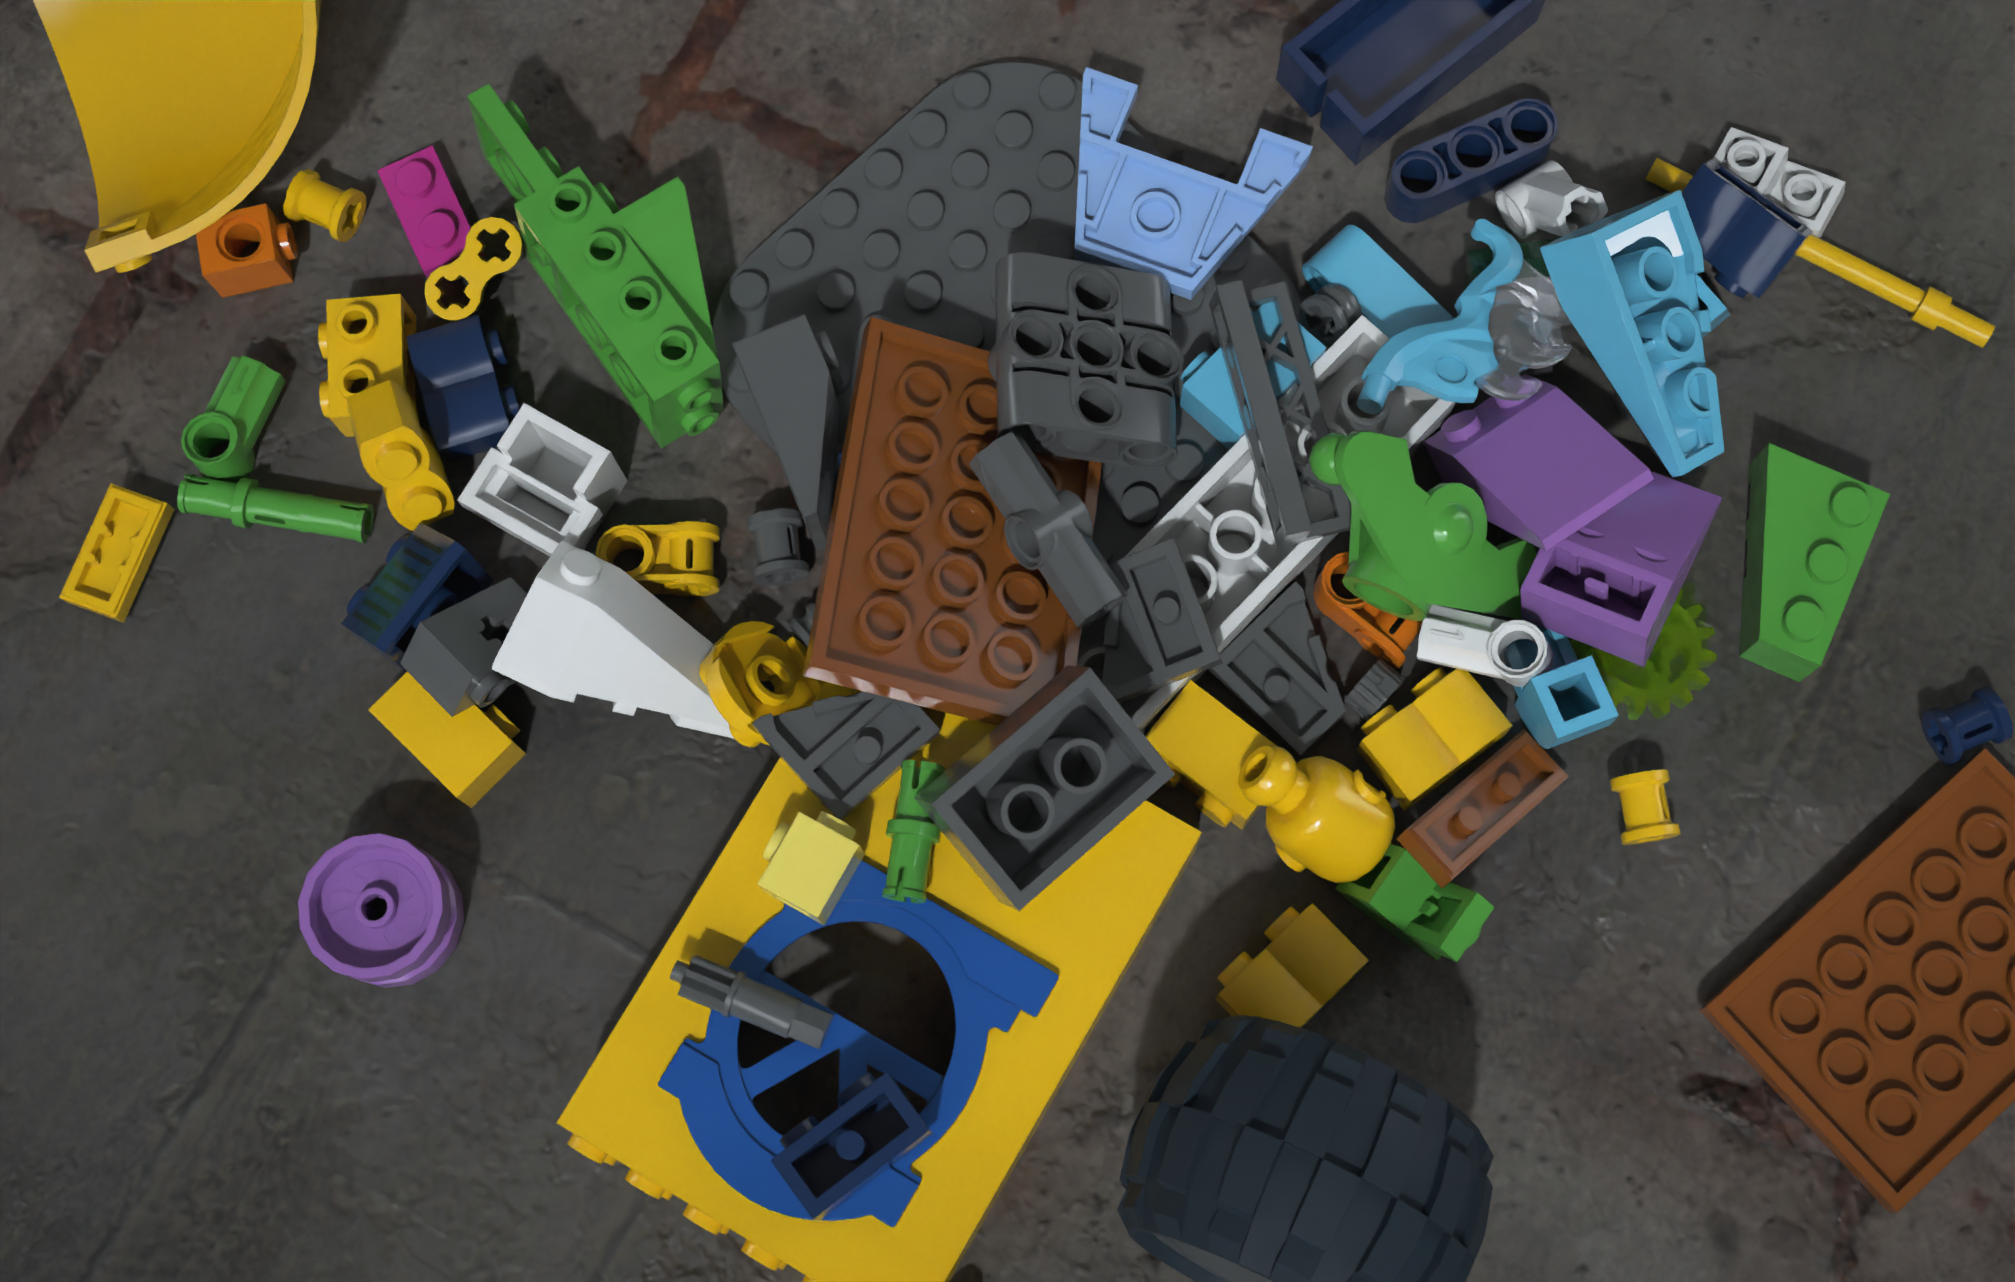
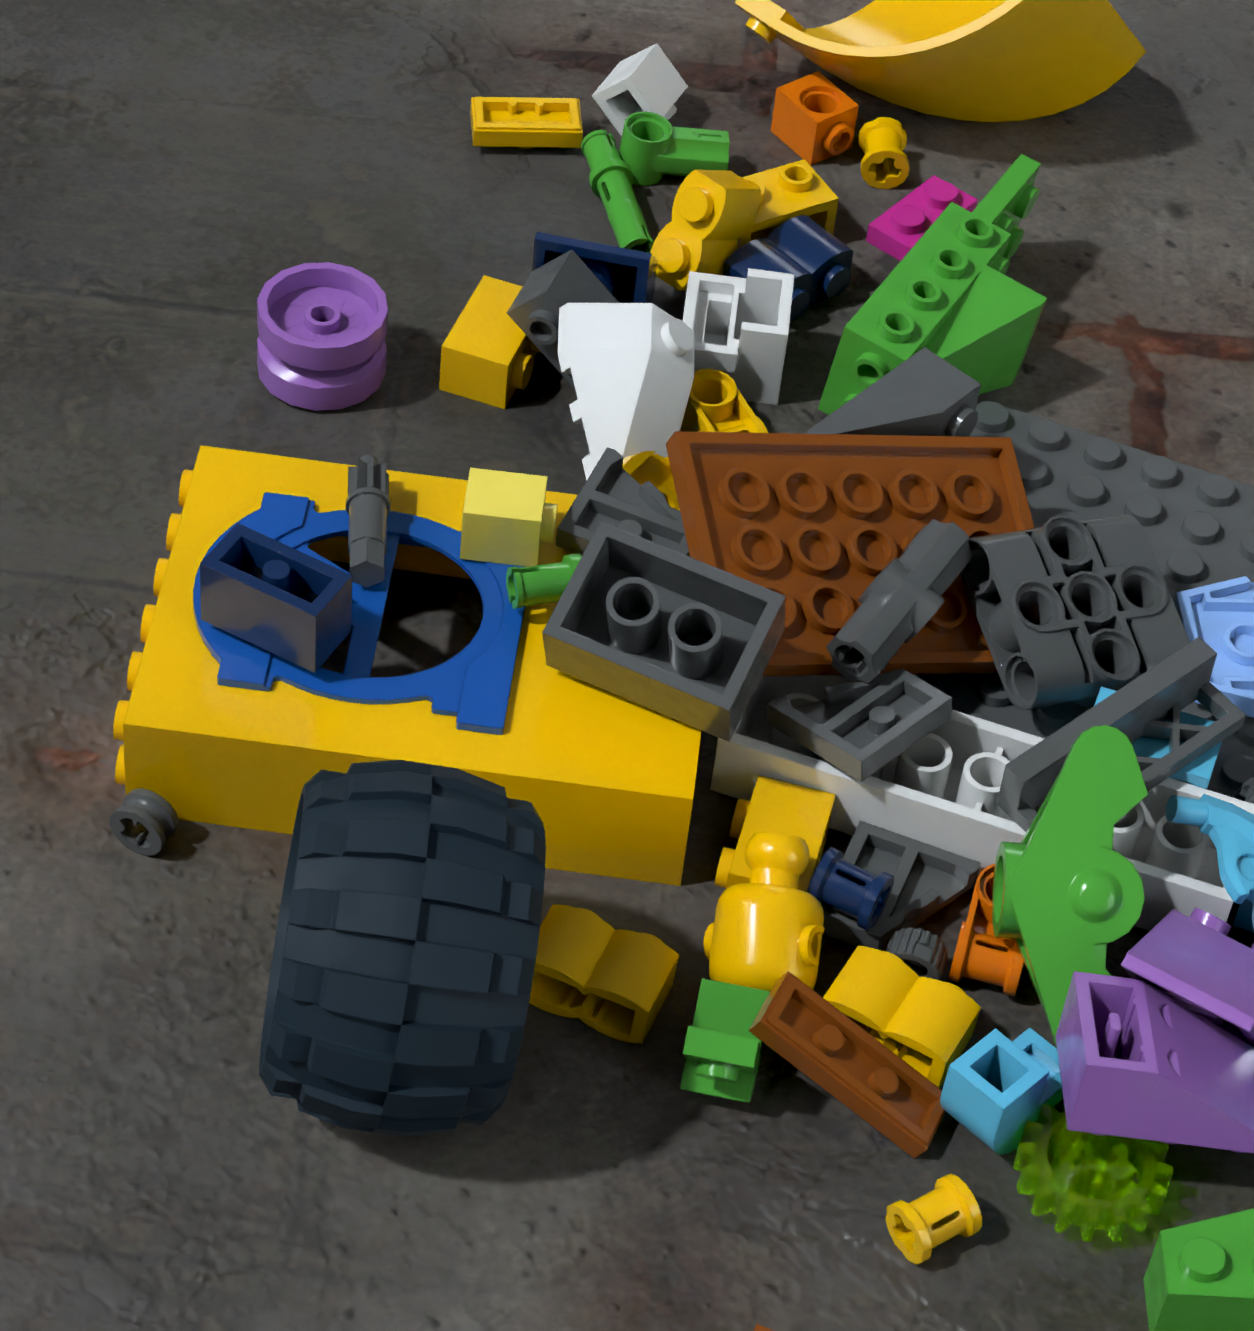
camera: 55 degrees right, 30 degrees down
yellow axle [424,217,524,321] -> none
white piece [1417,604,1553,687] -> none
none -> white brick [592,43,688,137]
none -> dark blue bush [807,847,894,931]

